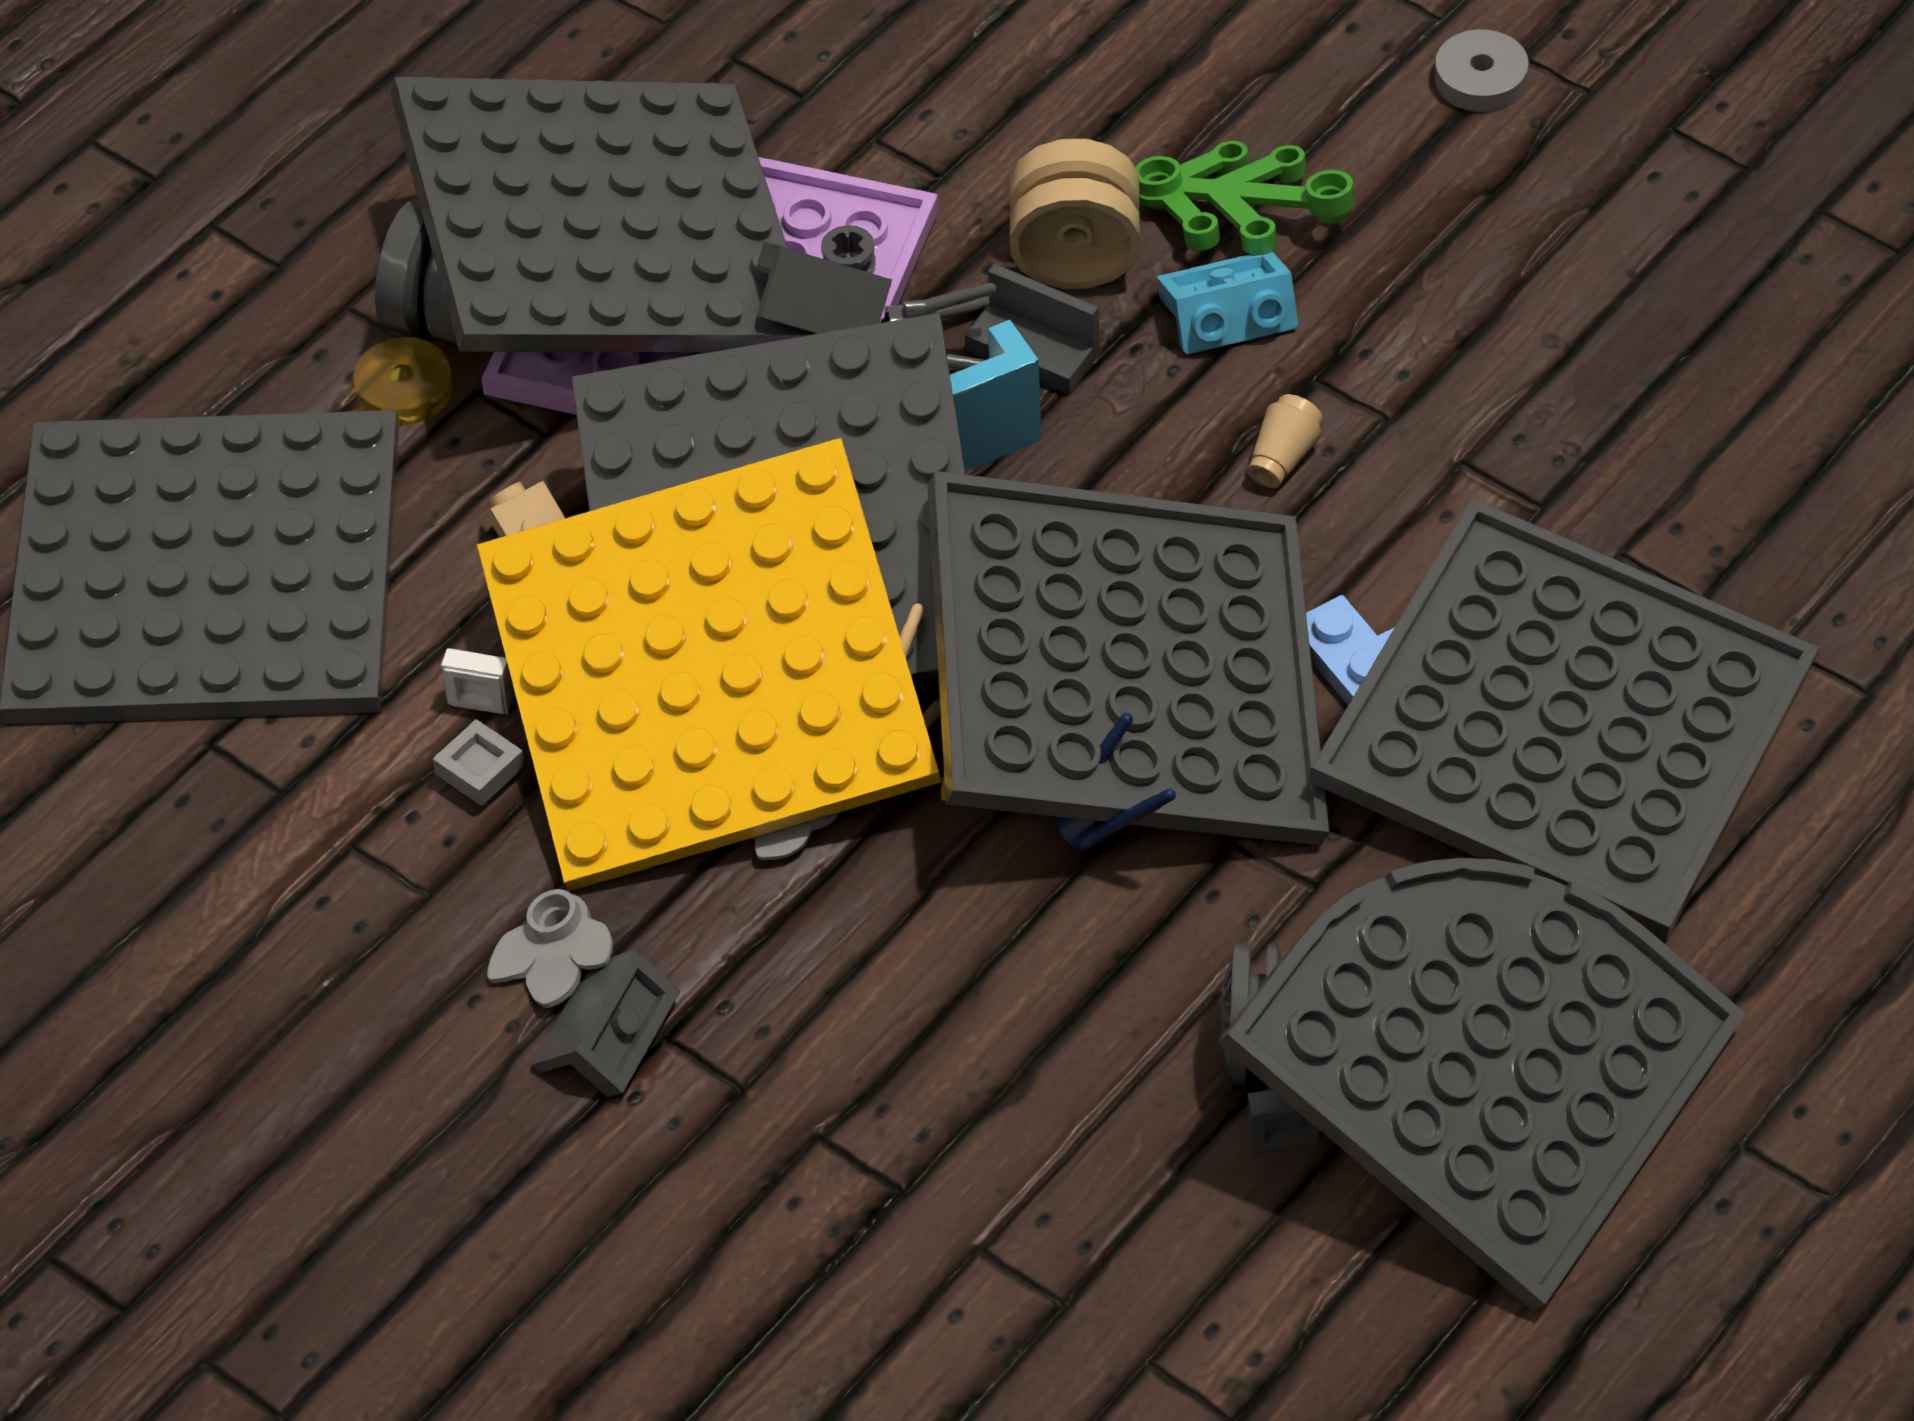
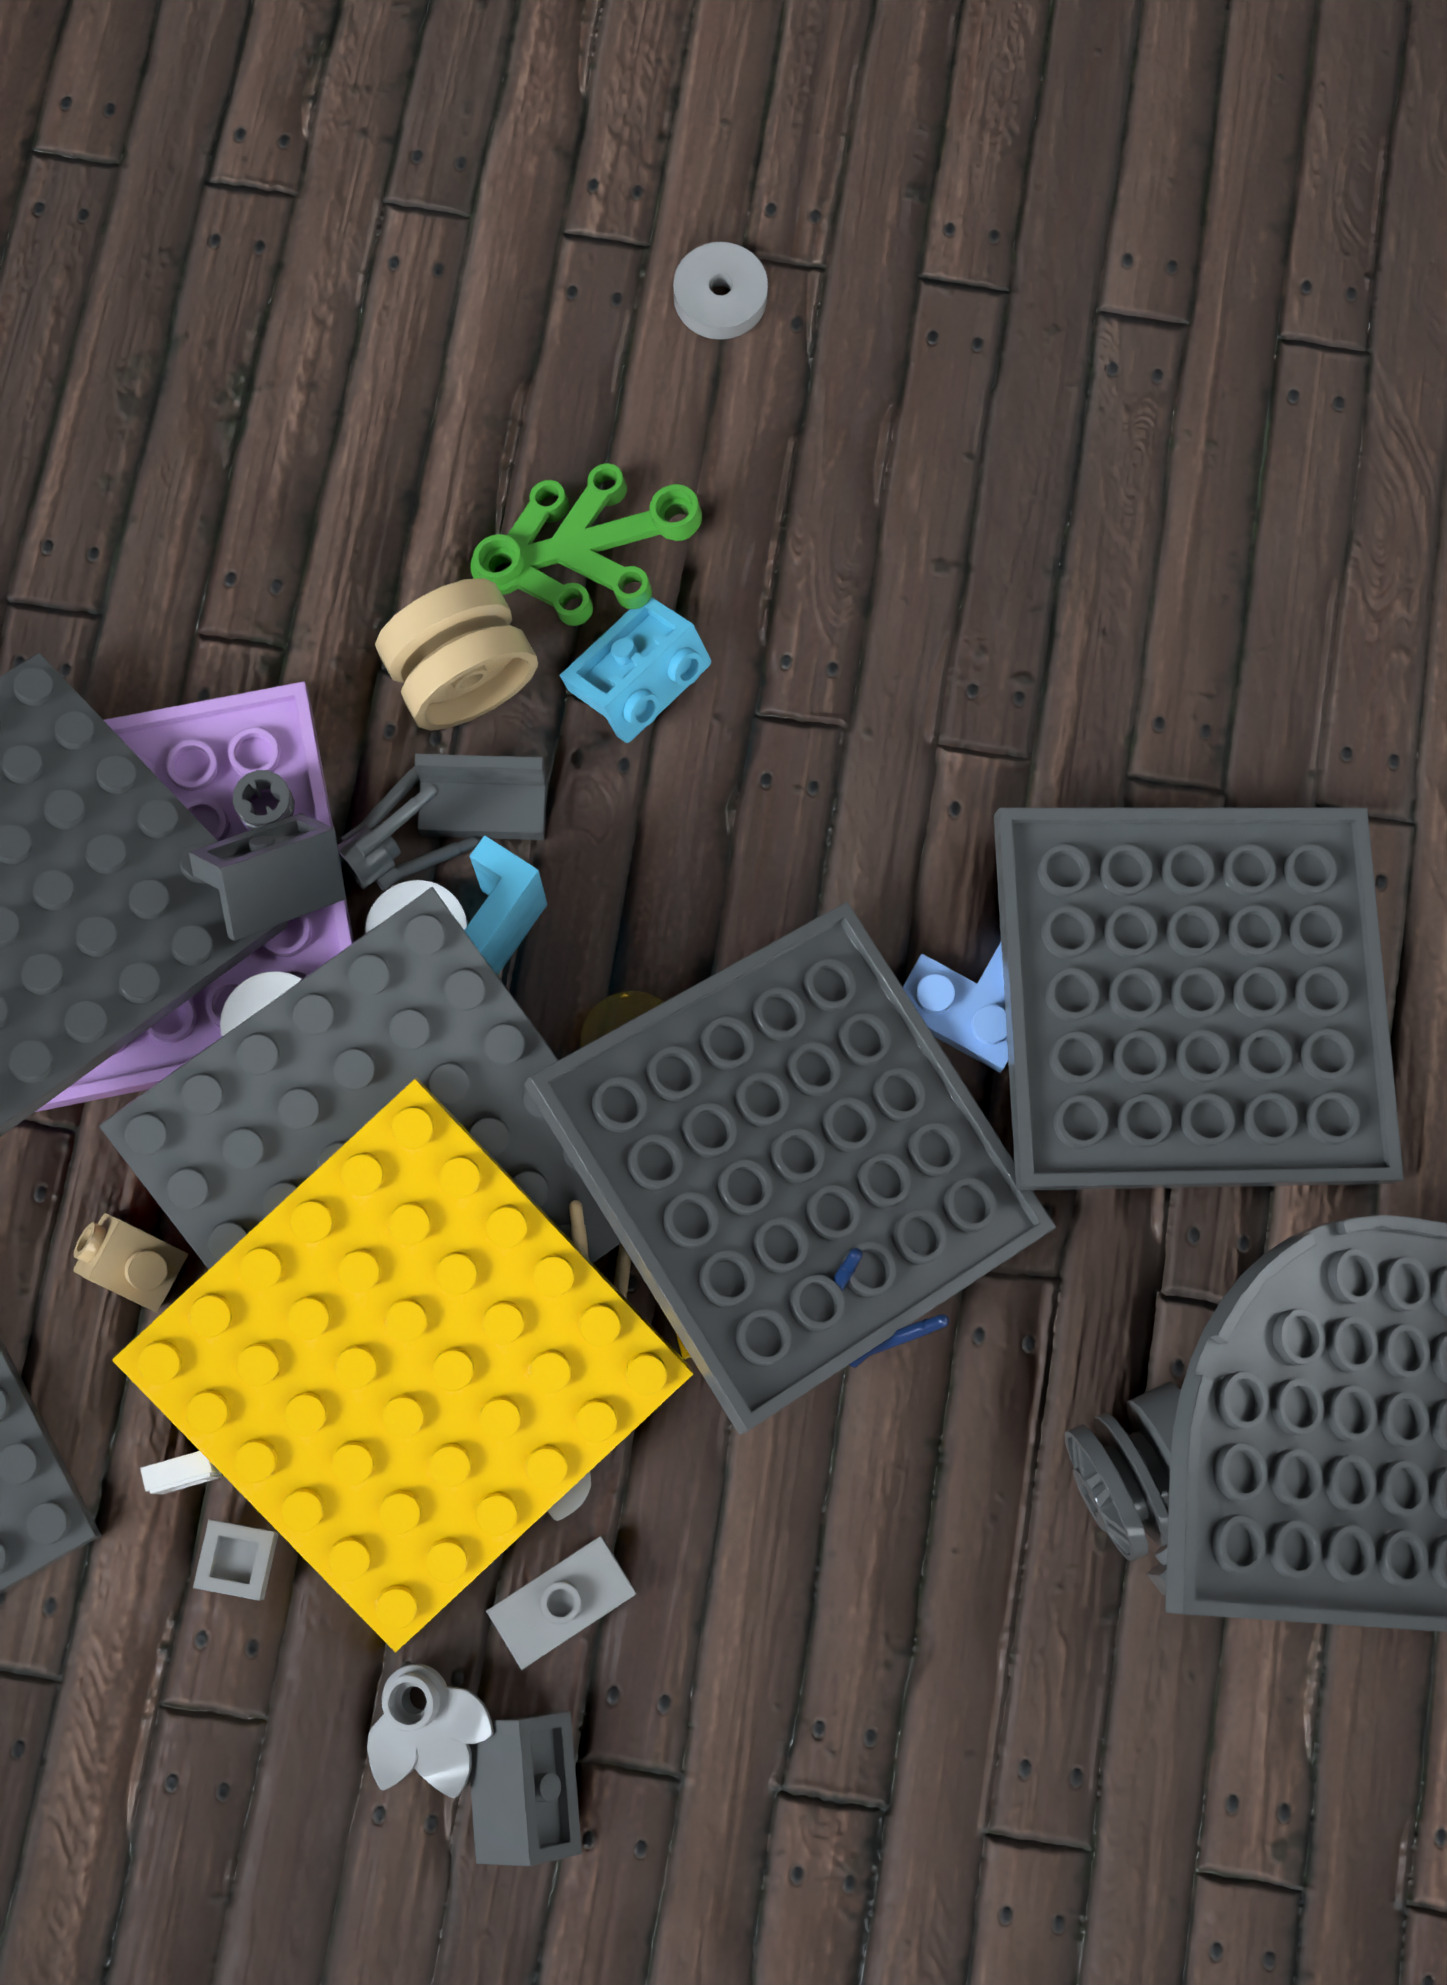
camera: 35 degrees left, 25 degrees up
tan cone [1247,394,1323,488] -> none
none -> light grey plate [486,1536,637,1670]

